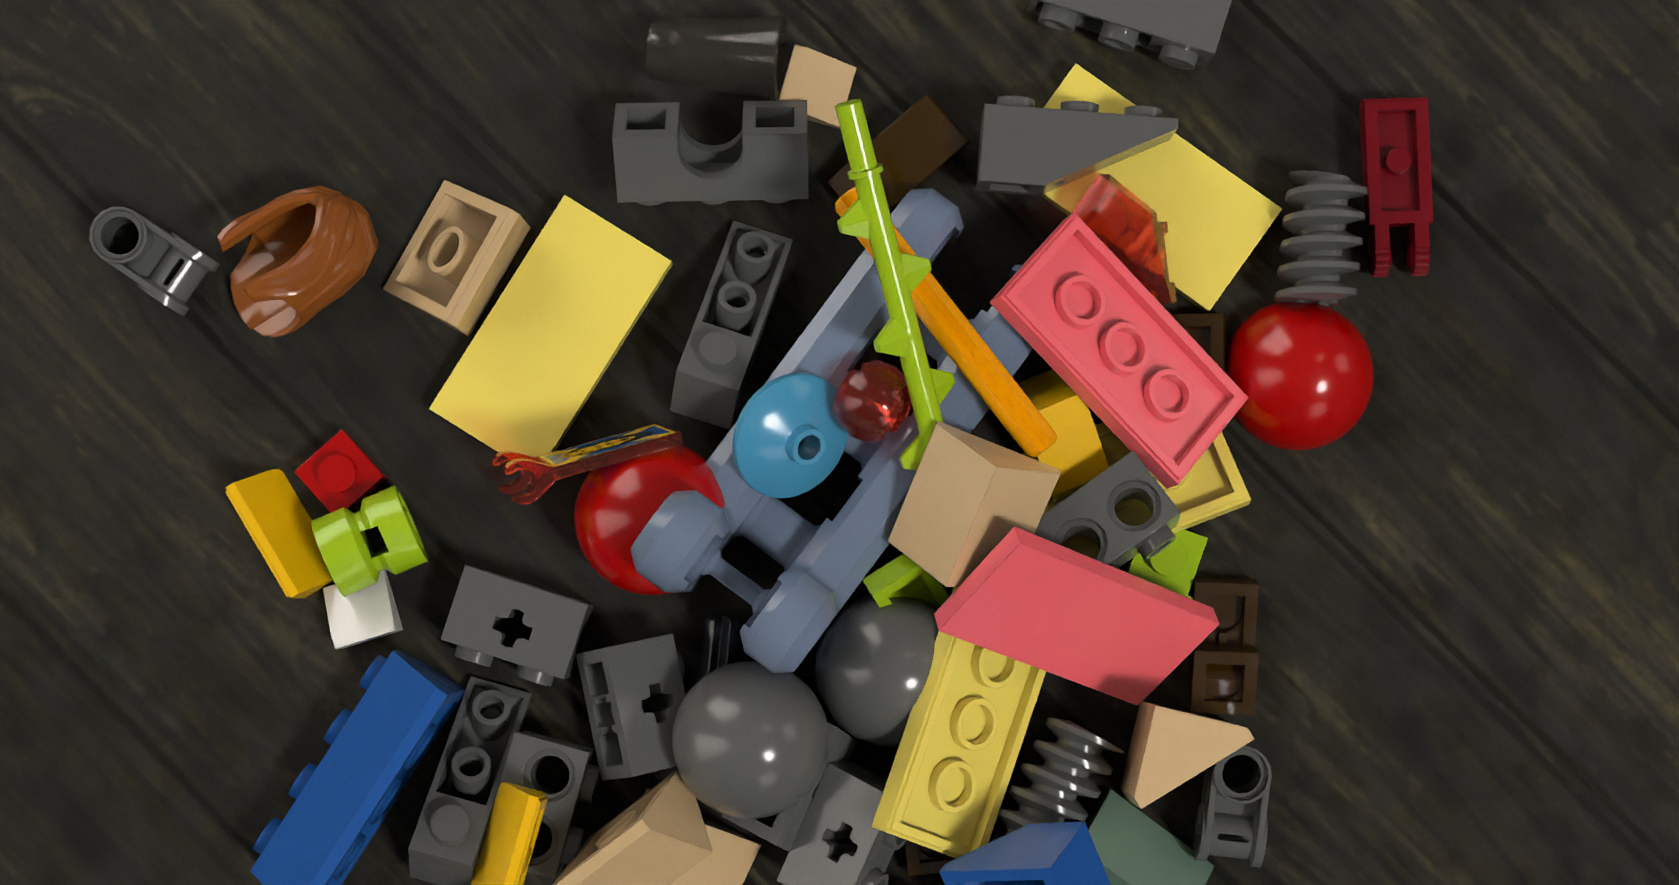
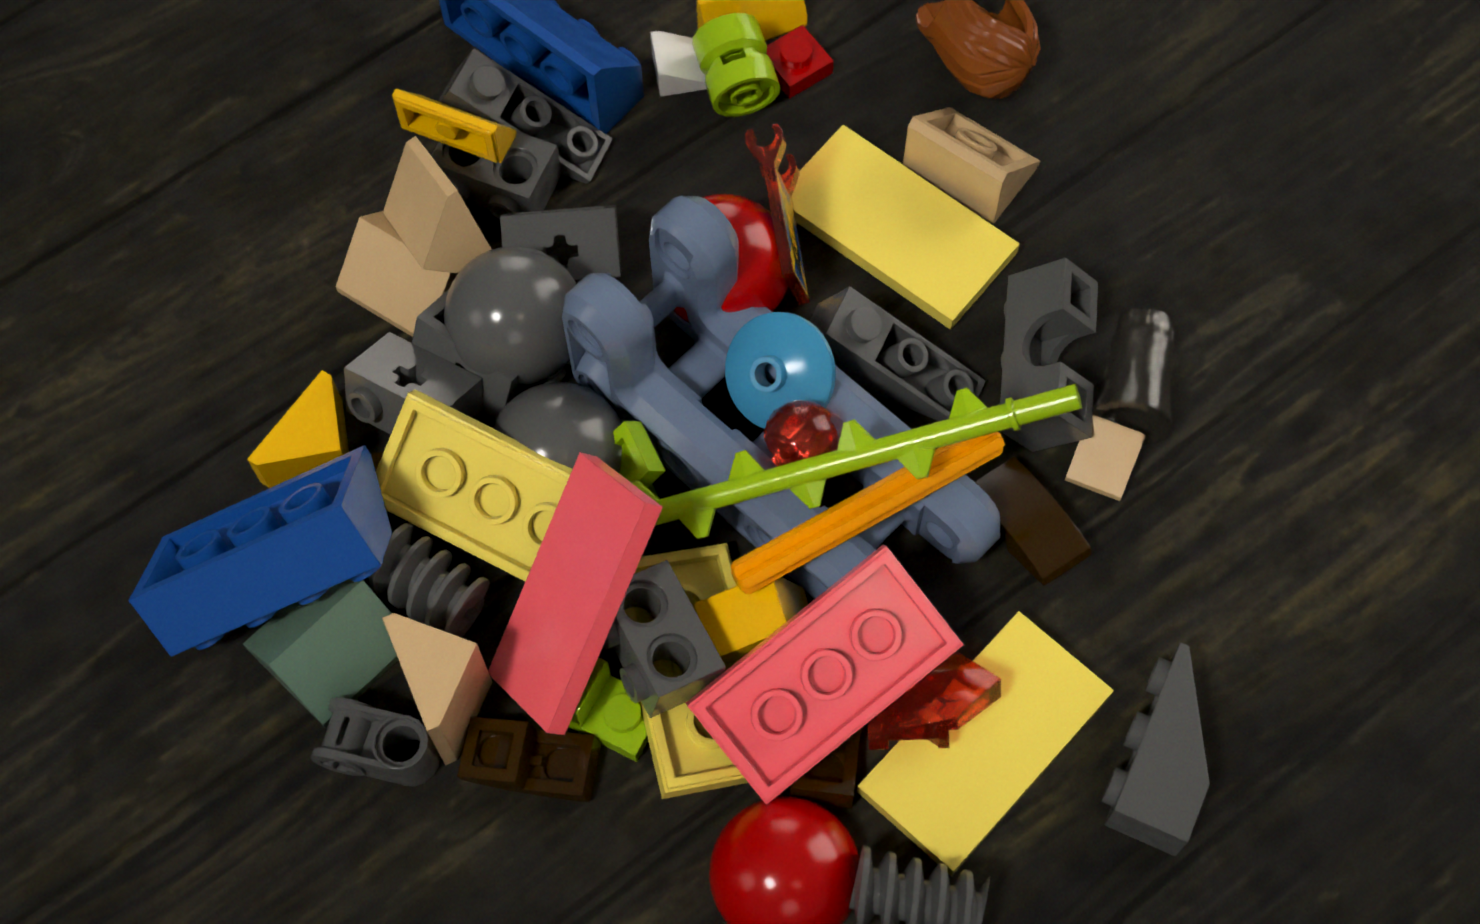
camera: 95 degrees right, 20 degrees down
dark grey brick [441,565,594,687] -> none
tan slope [888,421,1061,587] -> none
dark grey slope [976,96,1179,196] -> none

